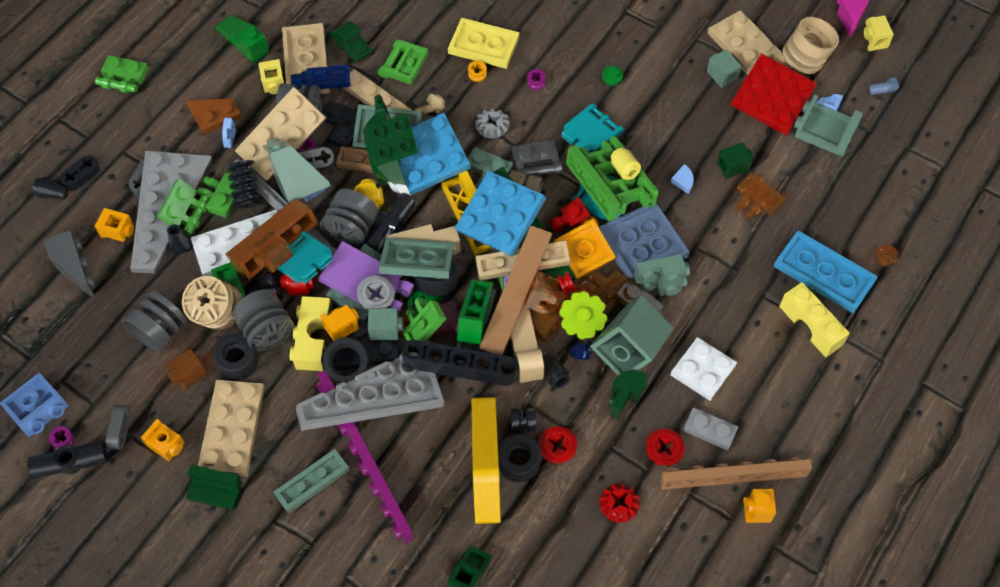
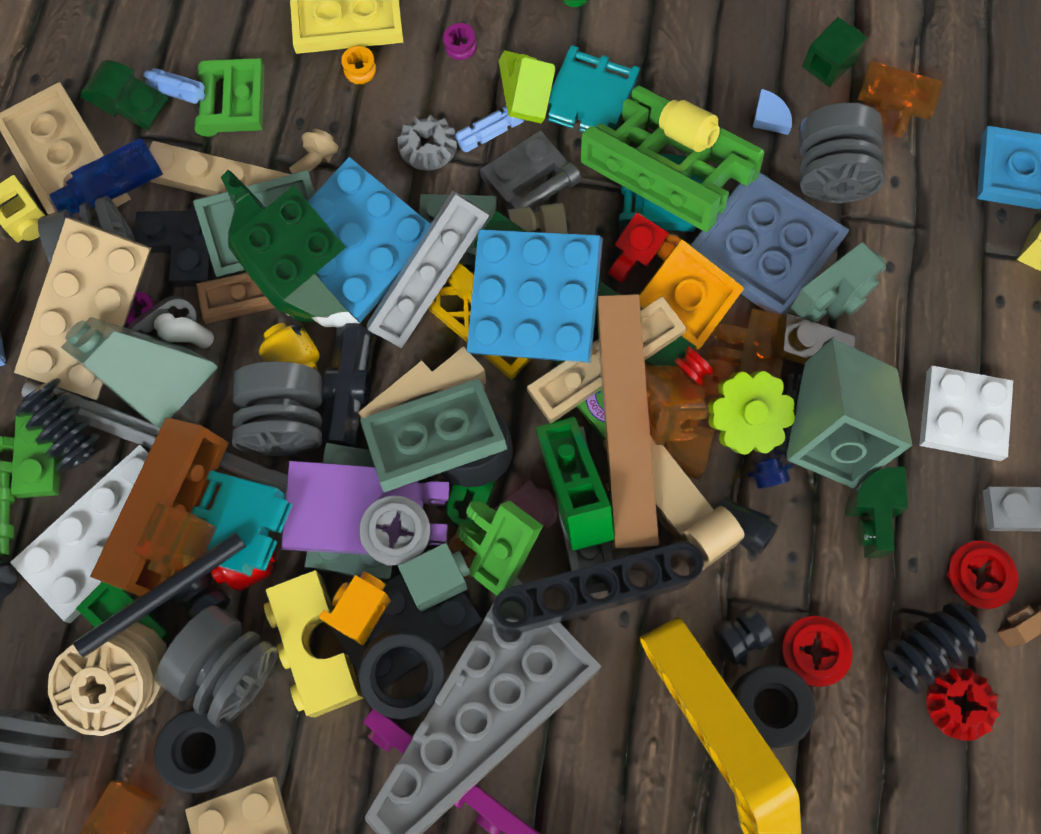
camera: 25 degrees left, 10 degrees up
none -> black bar [73,533,246,658]
none -> light blue axle [143,68,206,104]
none -> white arm [154,313,214,349]
none -> light grey plate [366,190,489,348]
none -> light blue axle [456,106,524,152]
none -> lime slope [498,50,555,124]
none -> dark grey wheel [799,103,885,204]
none -> black piece [883,602,986,694]

